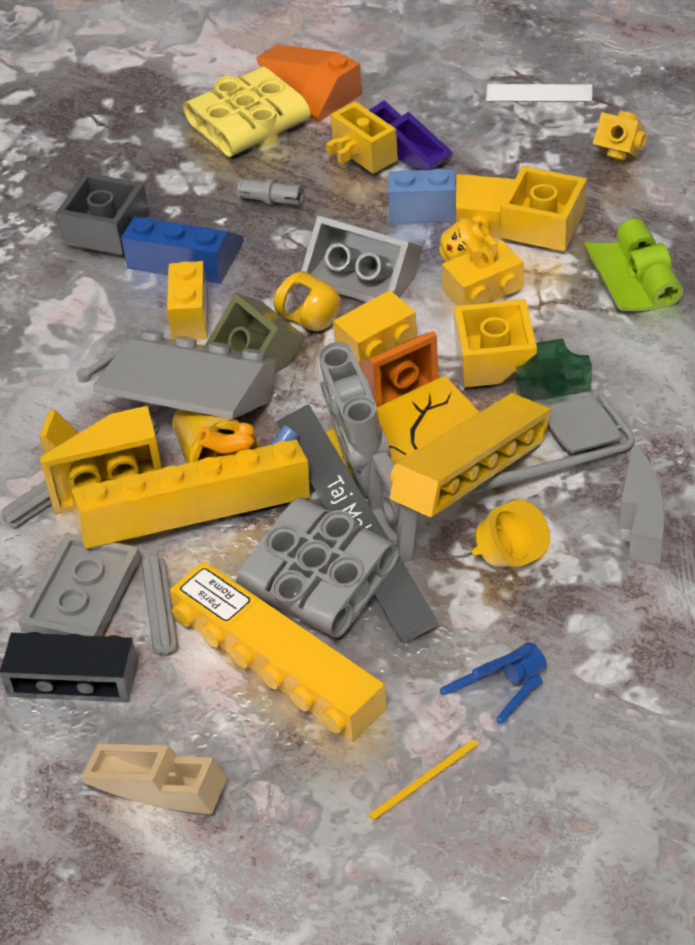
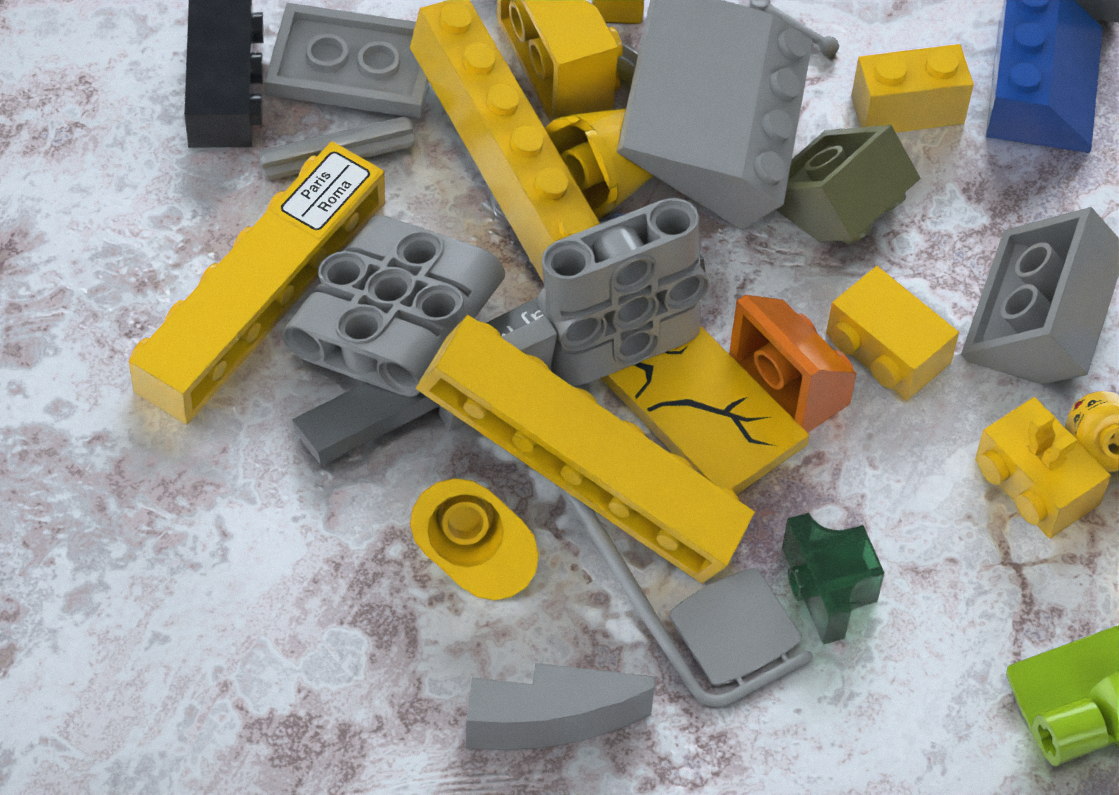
camera: 75 degrees right, 10 degrees up
tan slope [81,743,227,814] -> none
light orange arm [197,423,255,454] -> none
yellow helmet [273,271,341,332] -> none
yellow piece [368,739,479,820] -> none
blue plant [439,642,547,724] -> none
yellow slope [454,299,537,387] -> none

